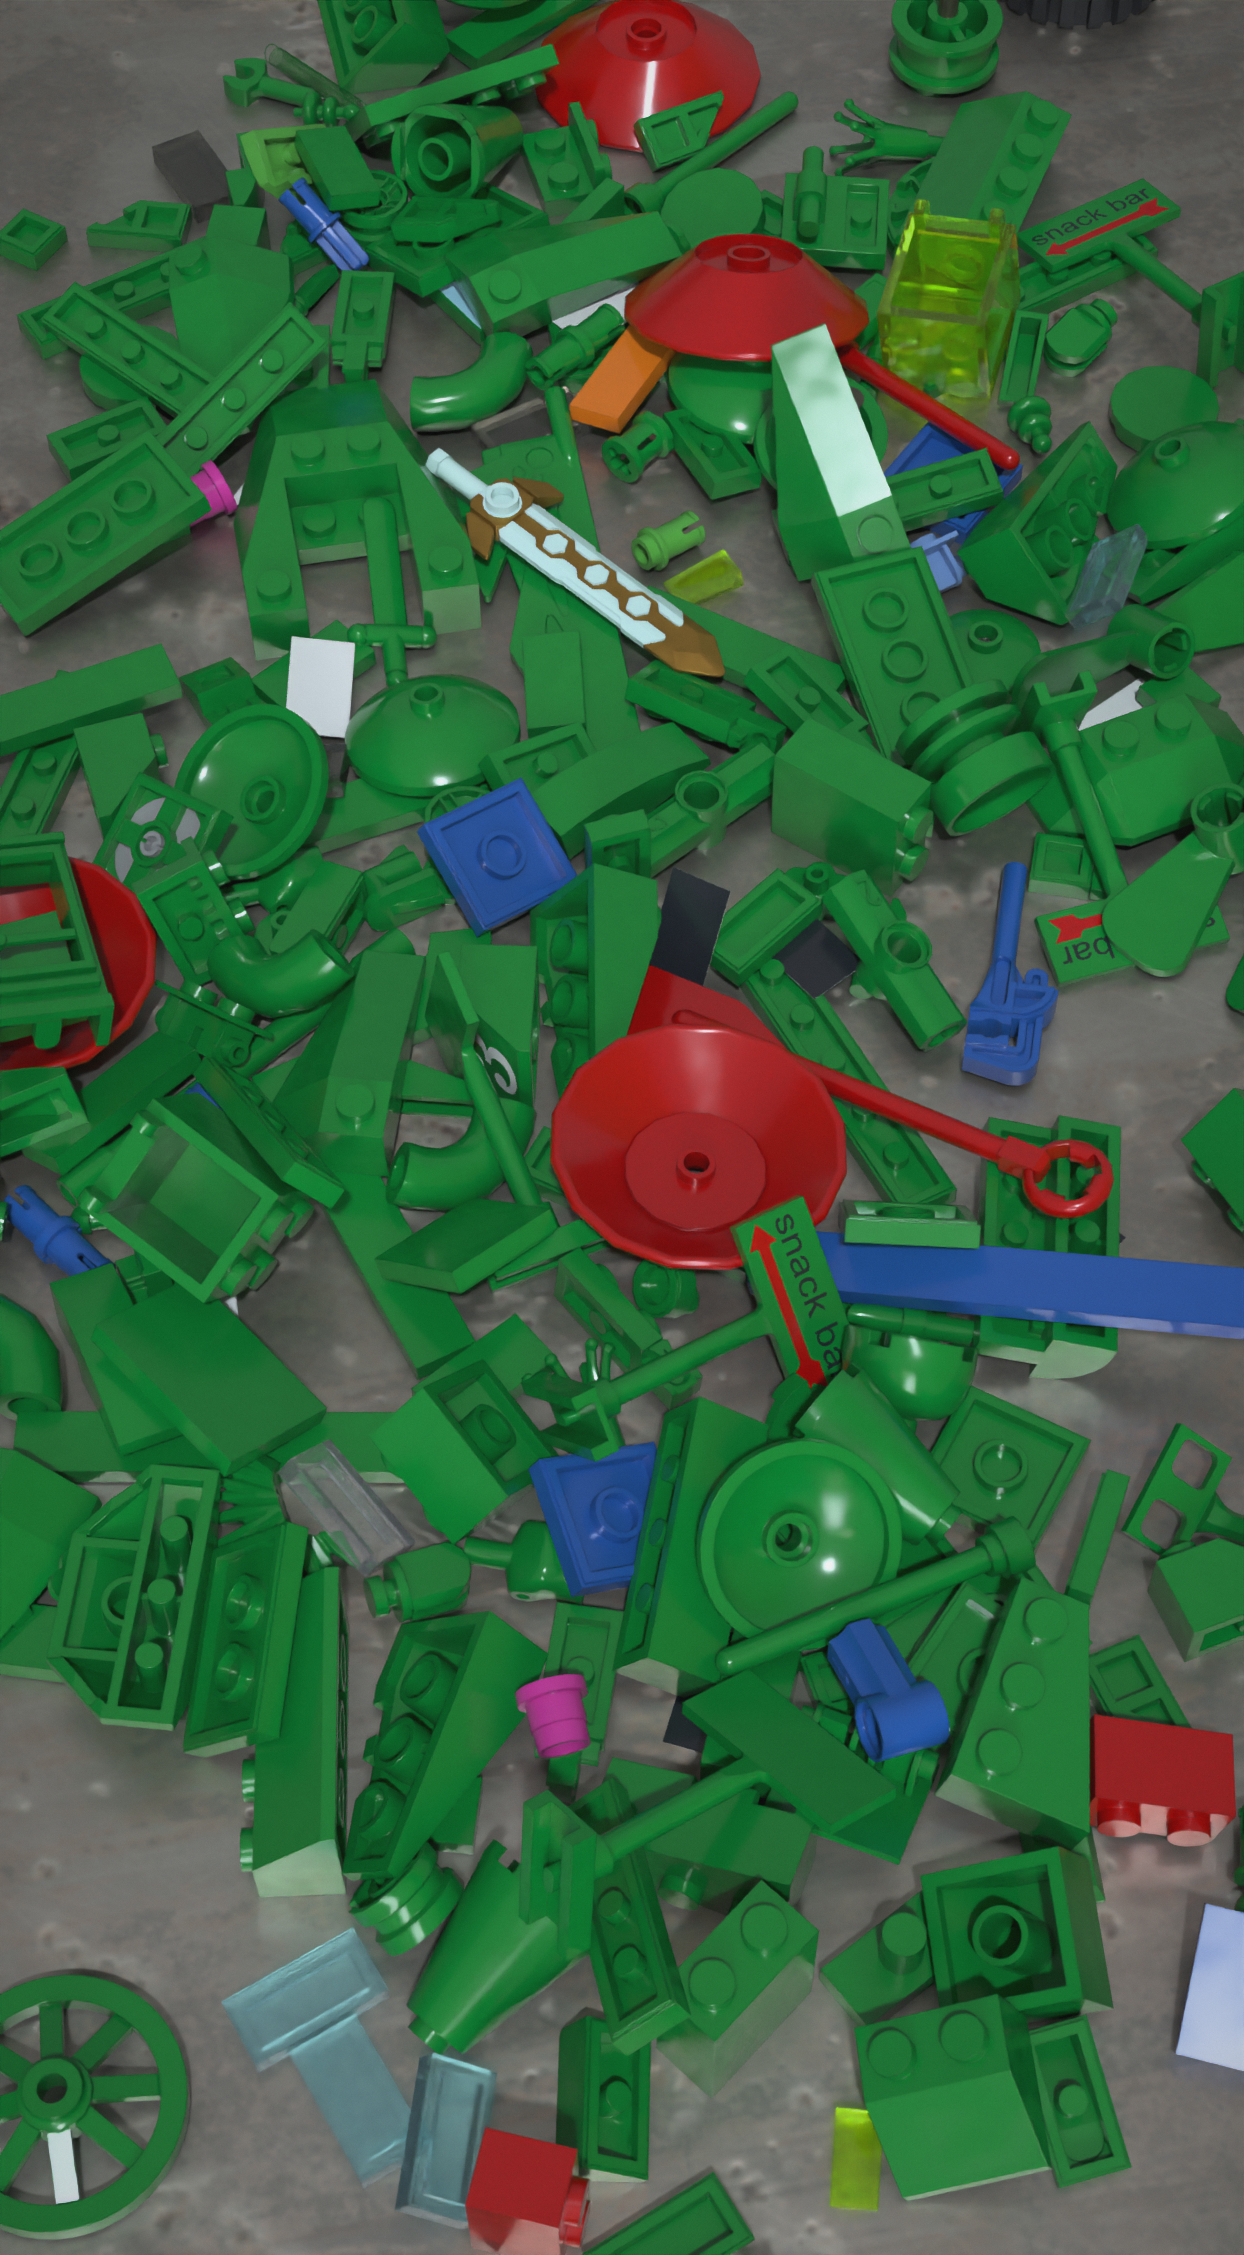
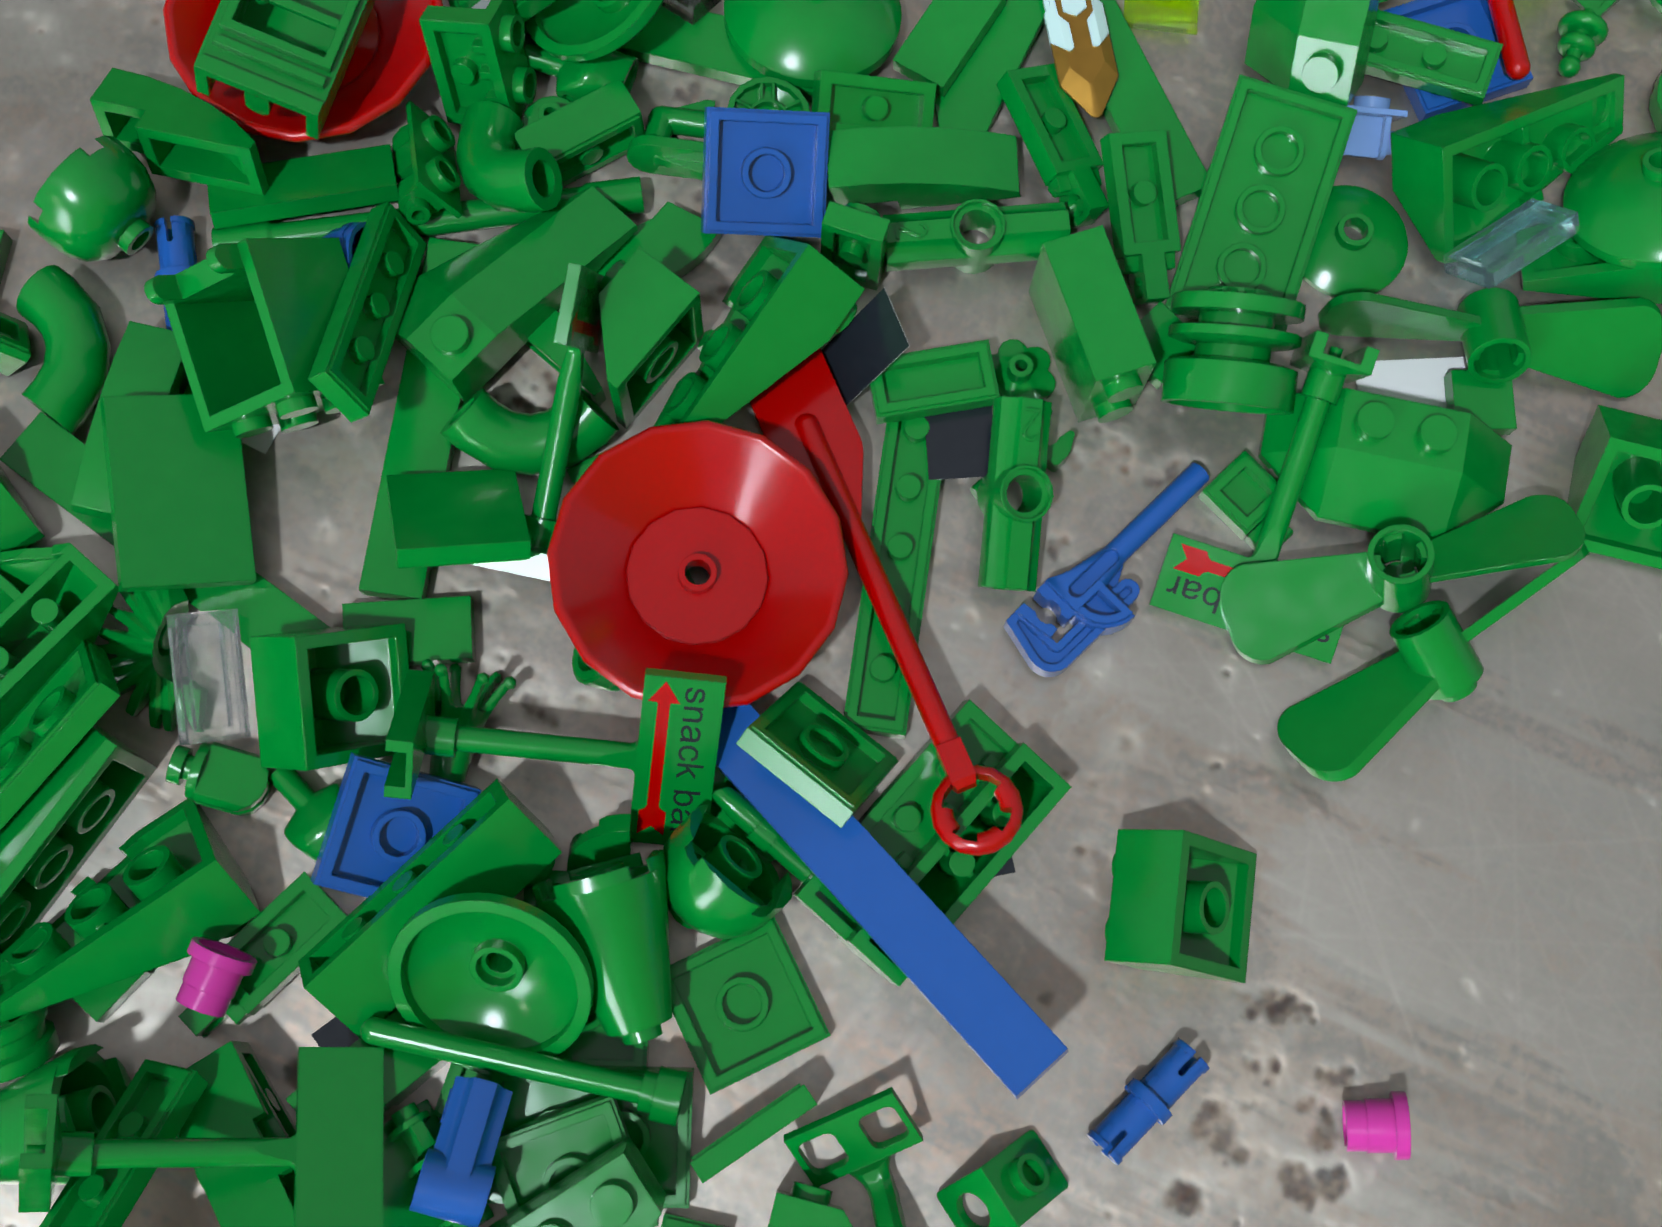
camera: 30 degrees right, 20 degrees up
green hinge [554,1247,703,1410] -> none

